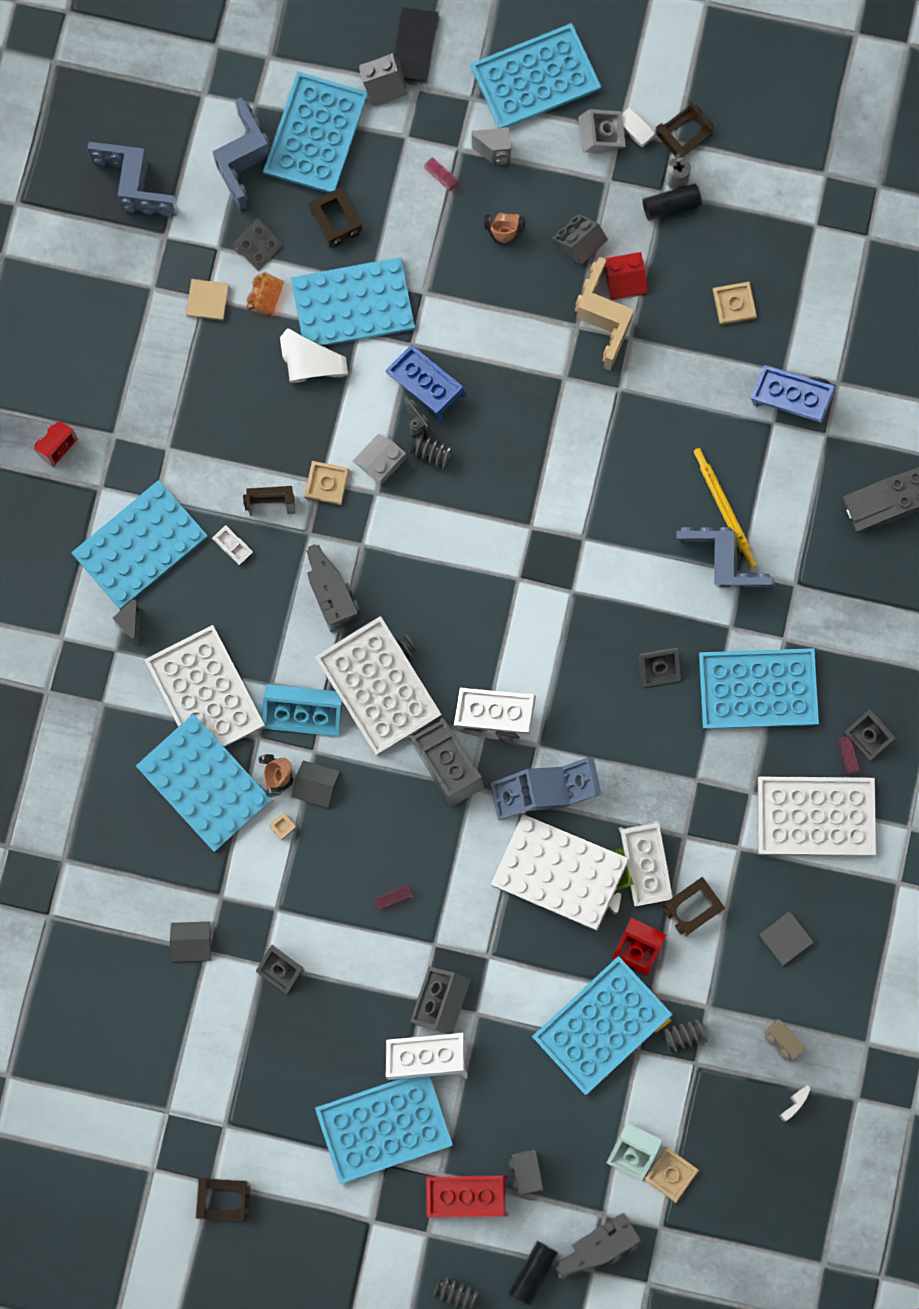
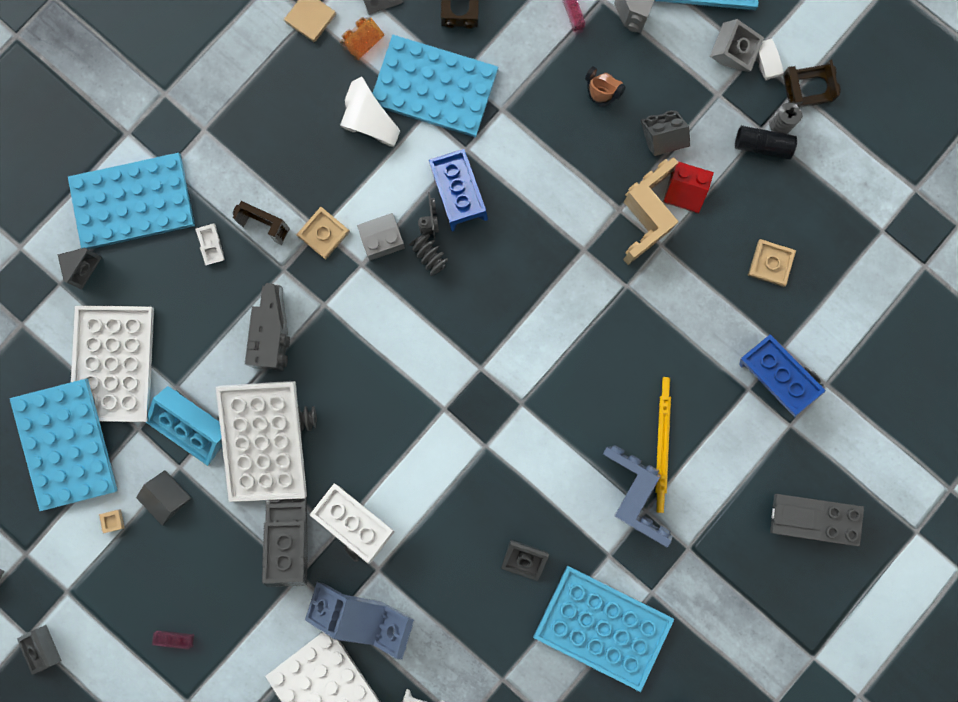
camera: 25 degrees right, 5 degrees up
red slope [34,421,78,467] -> none
nougat cap [258,754,293,797] -> none

